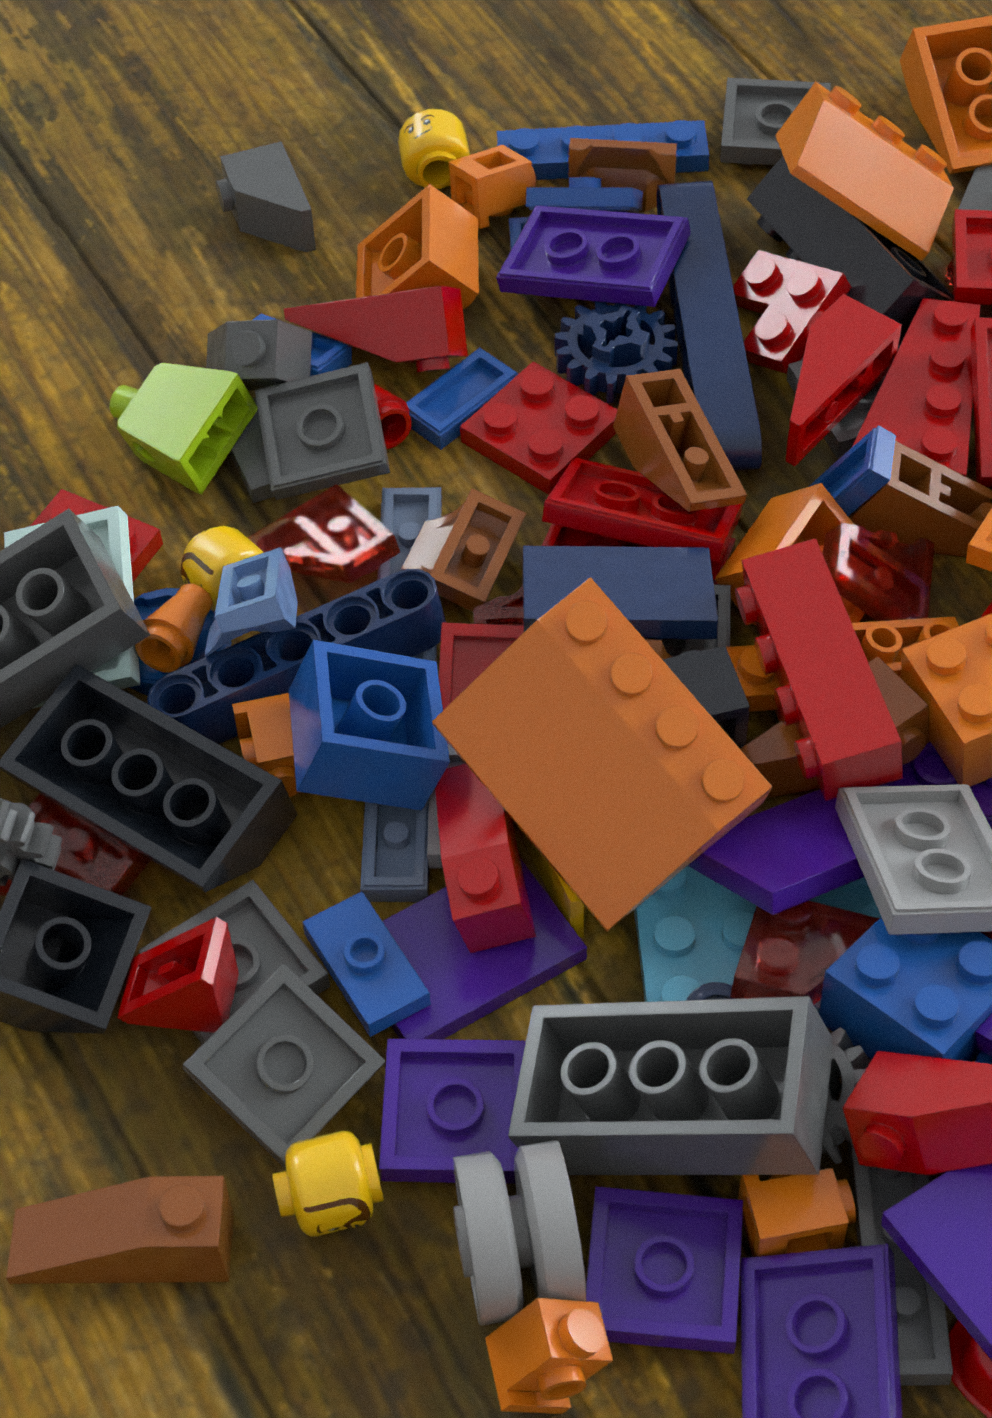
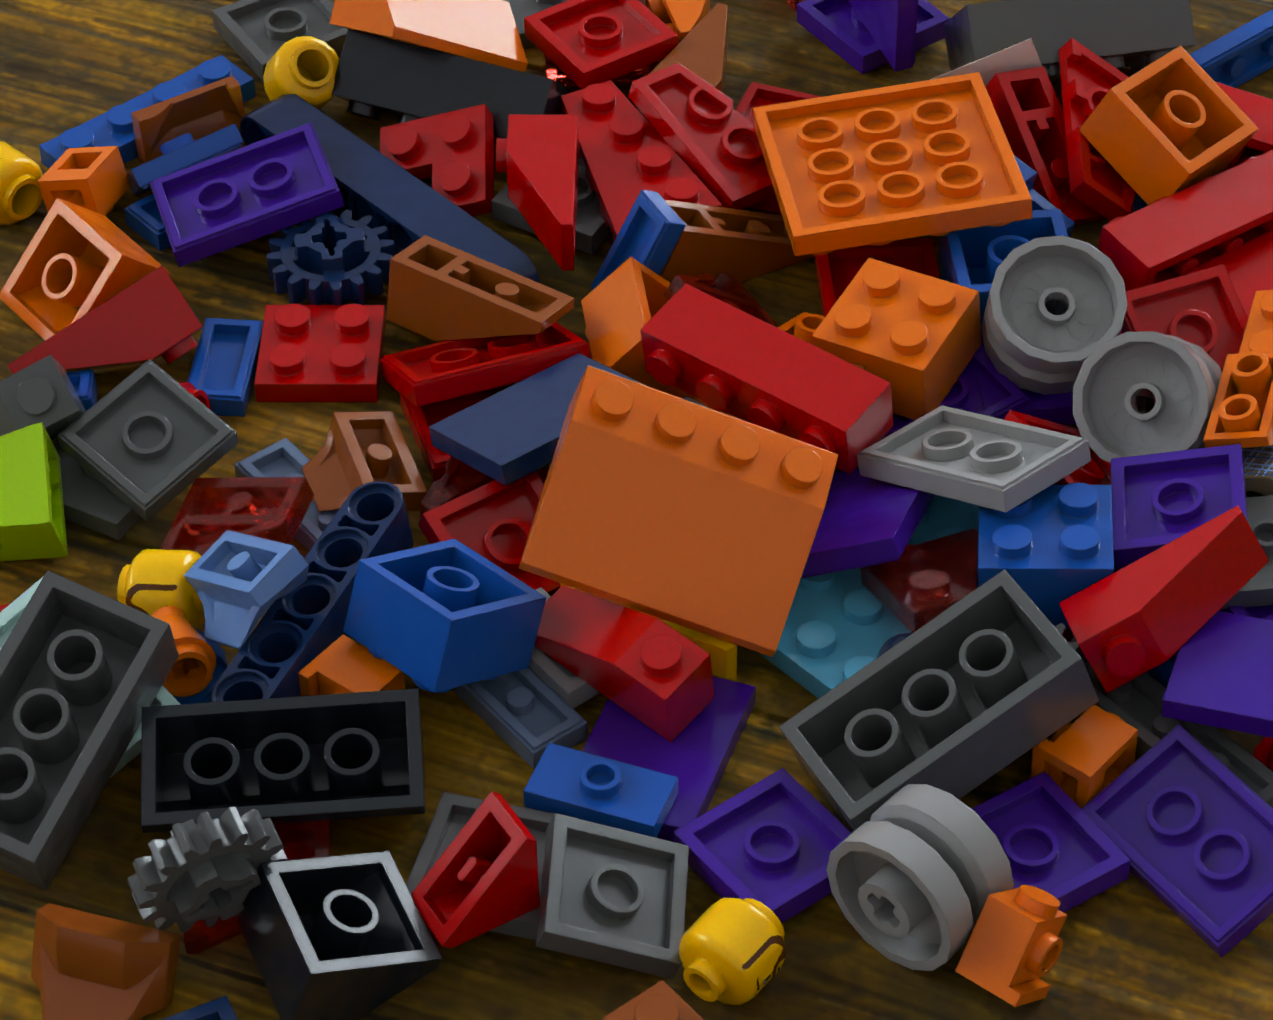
camera: 40 degrees left, 10 degrees down
none -> yellow head [263,36,340,110]

